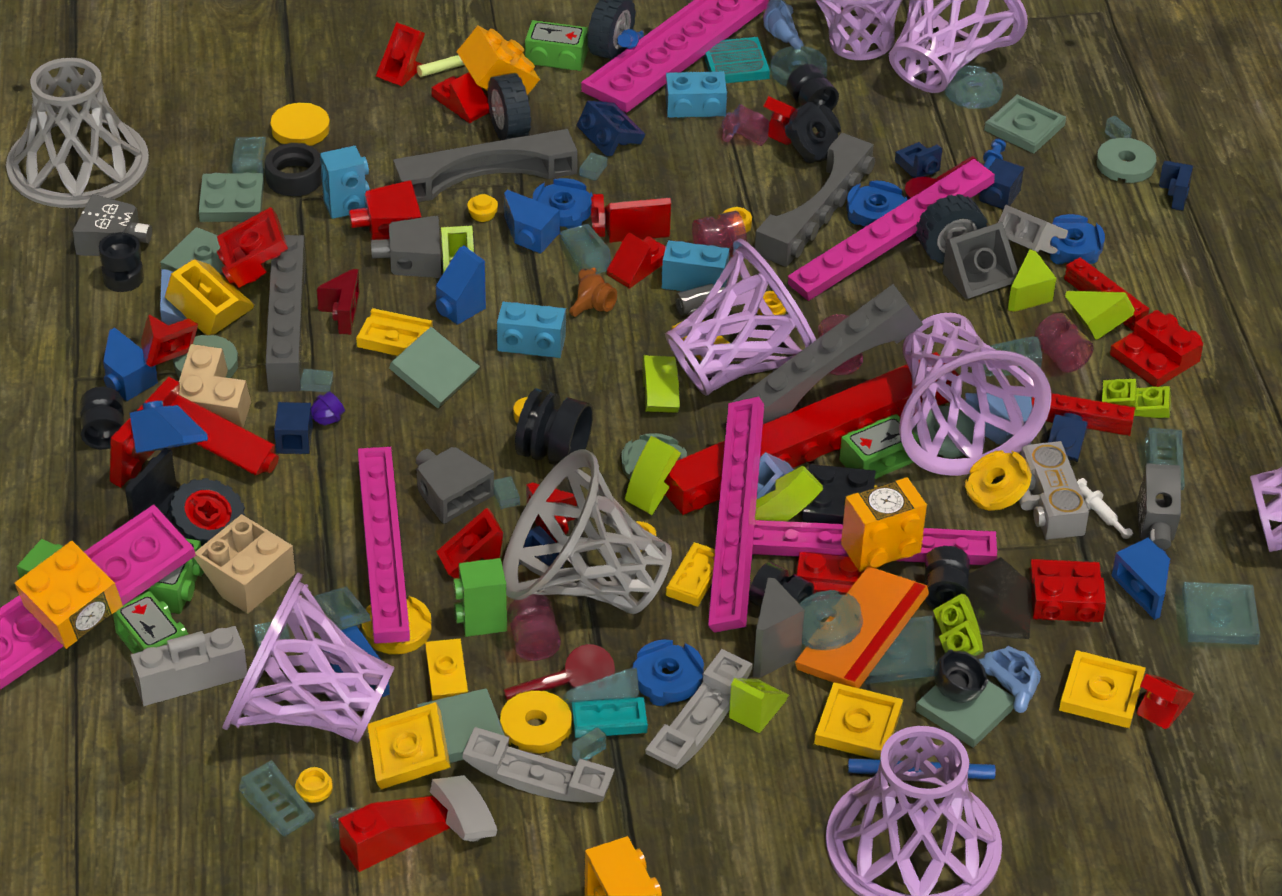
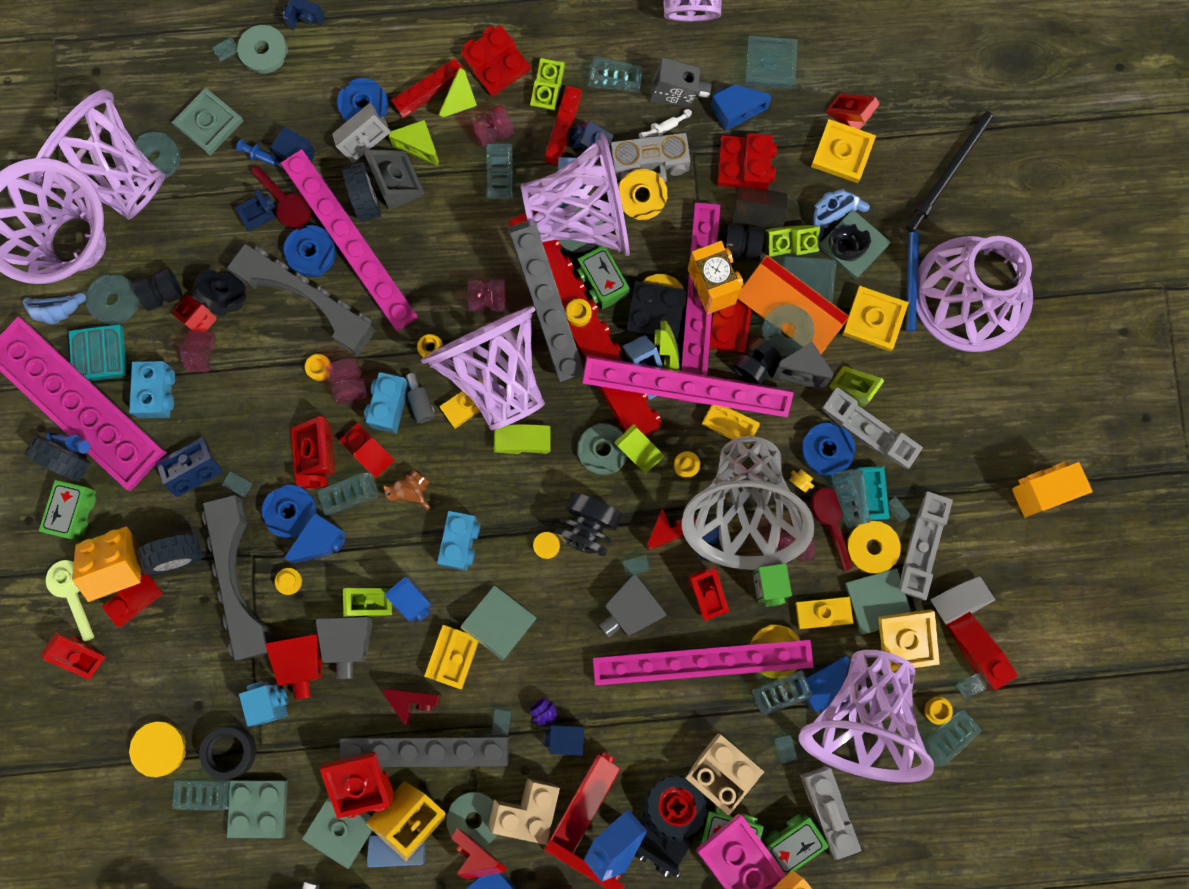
camera: 85 degrees left, 35 degrees up
none -> yellow tile [566,299,592,327]
none -> yellow plate [789,469,814,492]
none -> black bar [906,111,994,232]

